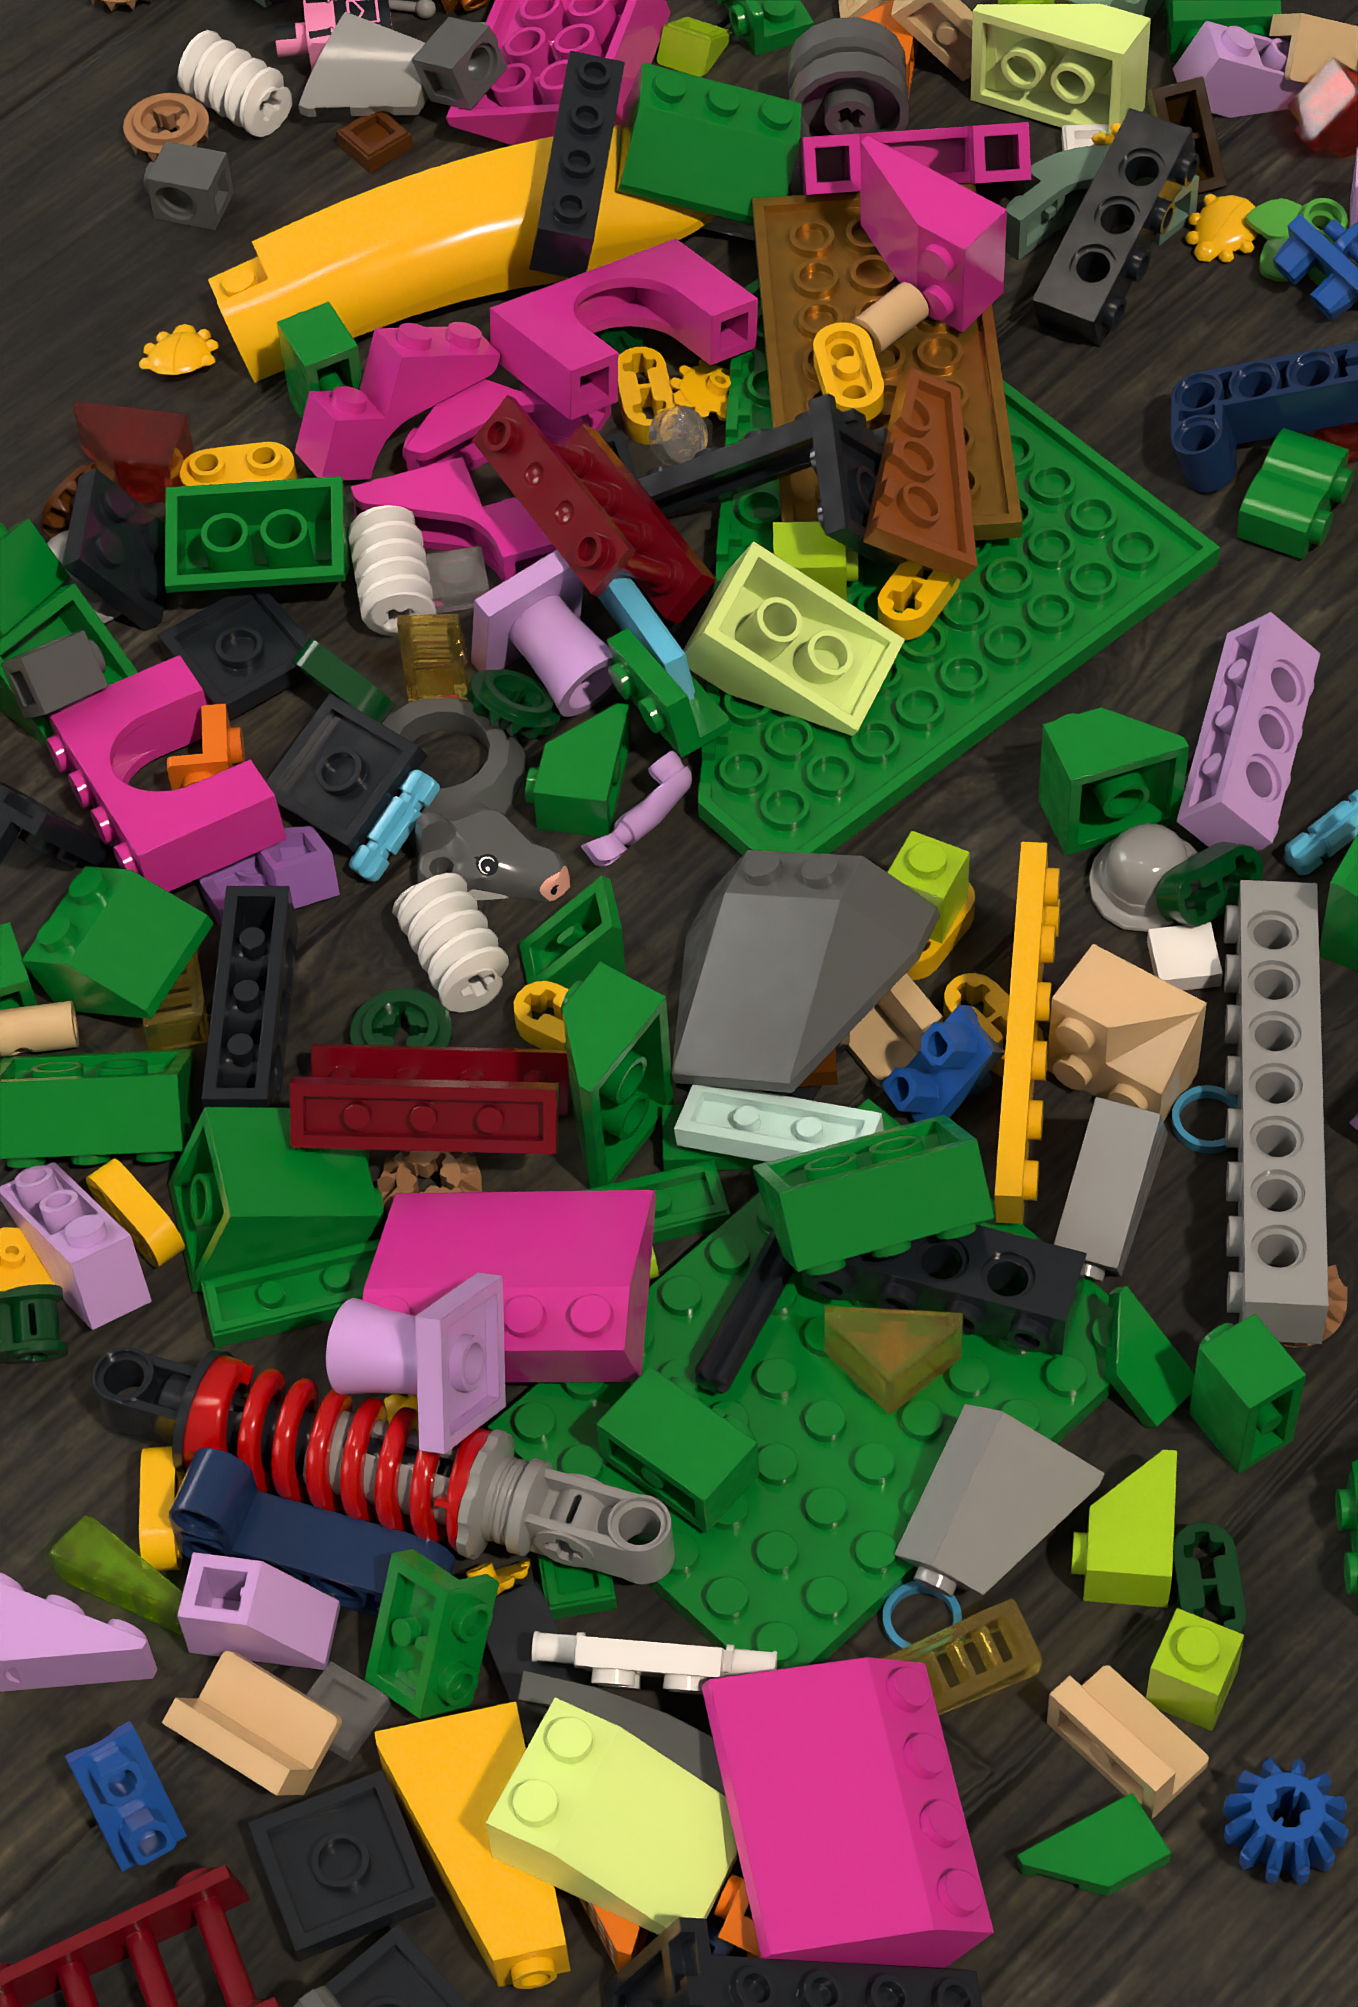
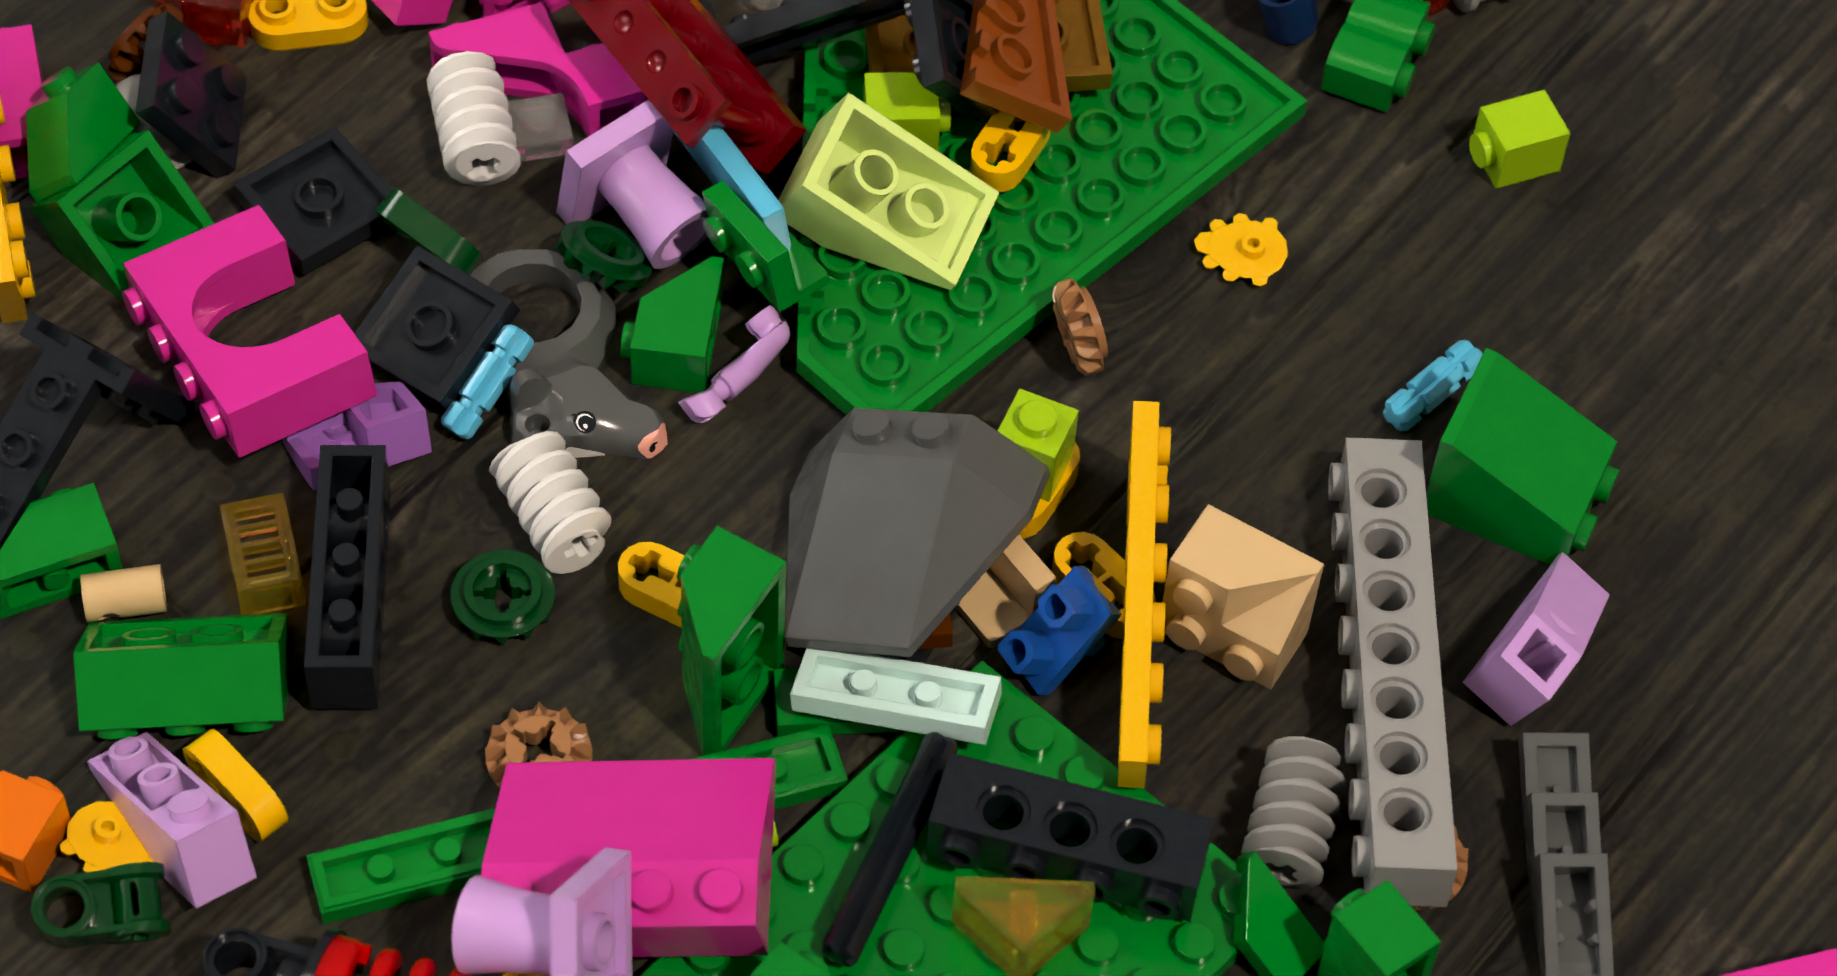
camera: 10 degrees left, 0 degrees up
dark grey brick [0,630,108,719] -> none
green slope [21,866,214,1019] -> none
green slope [165,476,351,593] -> none
orange bracket [167,703,245,790] -> none
green slope [168,1107,384,1292] -> none
dark red fence [290,1044,570,1154] -> none
clear yellow slope [397,614,469,702] -> none
green slope [519,876,626,989] -> none
green slope [752,1114,994,1275] -> none
green slope [1038,707,1189,856] -> none
light grey slope [1054,1097,1168,1283] -> none
light grey hat [1089,823,1198,932] -> none
white tile [1147,922,1223,991] -> none
dark green beam [1156,842,1263,926] -> none
dark azure piece [1171,1085,1237,1154] -> none
lavender brick [1176,612,1320,851] -> none
none -> medium nougat gear [1051,277,1108,376]
none -> yellow piece [1194,213,1288,287]
none -> light grey piece [1241,736,1346,889]

